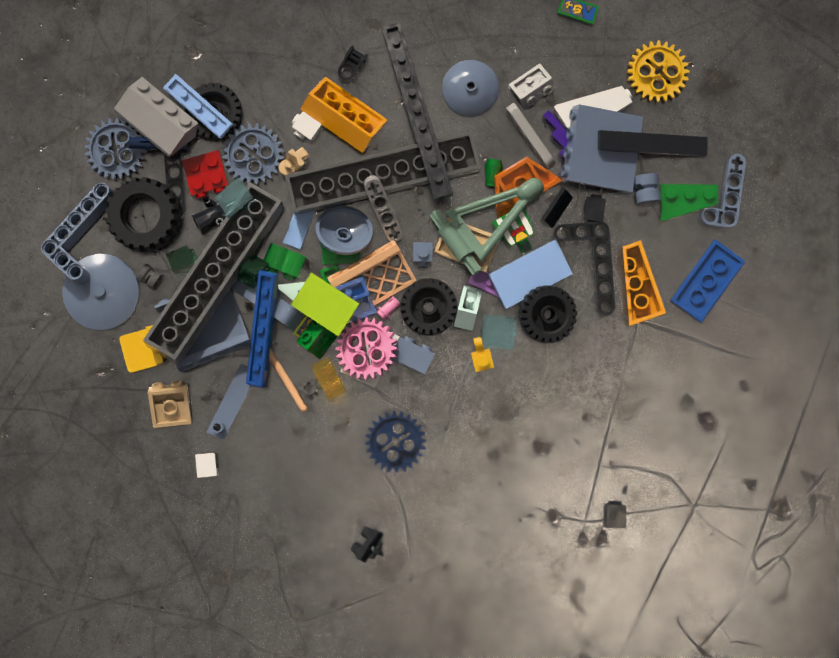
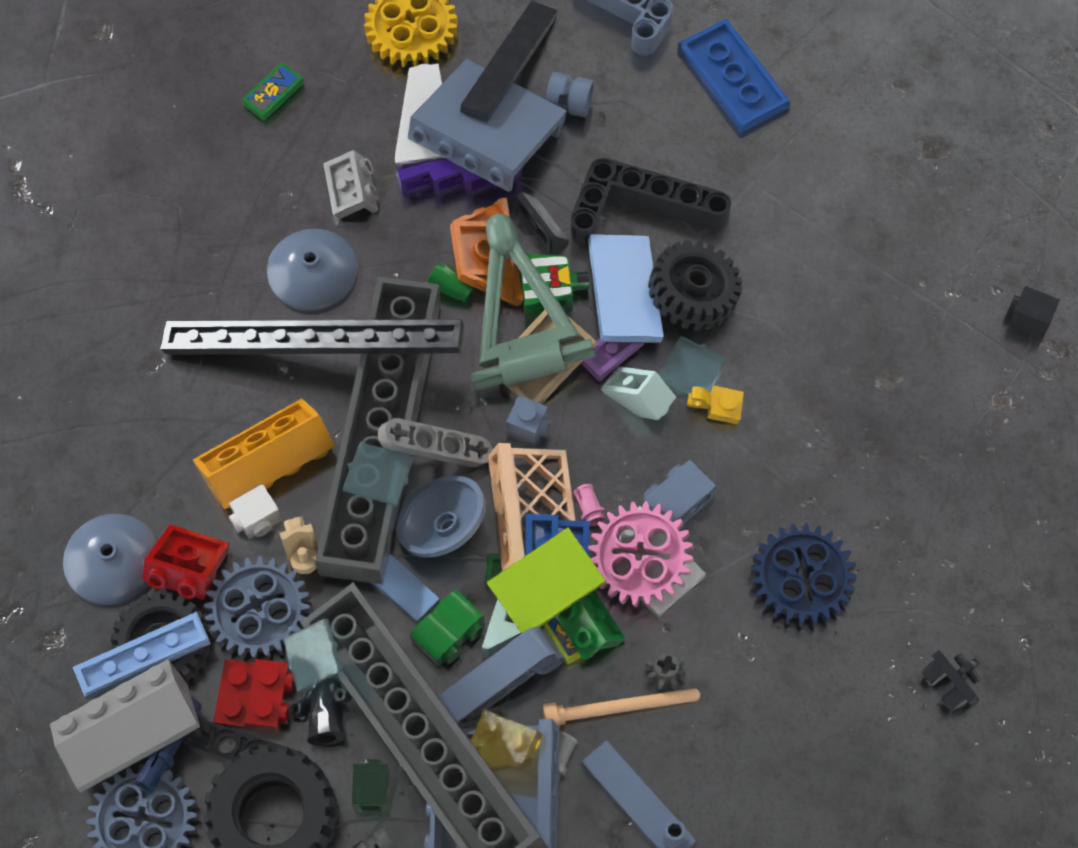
camera: 70 degrees left, 20 degrees down
clear green brick [238,255,269,289] -> none
blue tile [246,270,279,388] -> none
clear yellow brick [311,358,346,401] -> none
green plate [322,246,361,265] -> none
black piece [338,46,369,84] -> none
black wheel [400,278,457,335] -> none
light grey beam [506,103,556,169] -> none
black brick [583,194,606,222] -> none
light orange wedge [623,240,666,326] -> none
green wing [660,184,718,222] -> none
none -> sand blue dish [63,514,157,606]
none -> red plate [142,524,230,599]
none -> clear light blue piece [343,442,414,506]
none -> clear yellow wing [471,710,543,771]

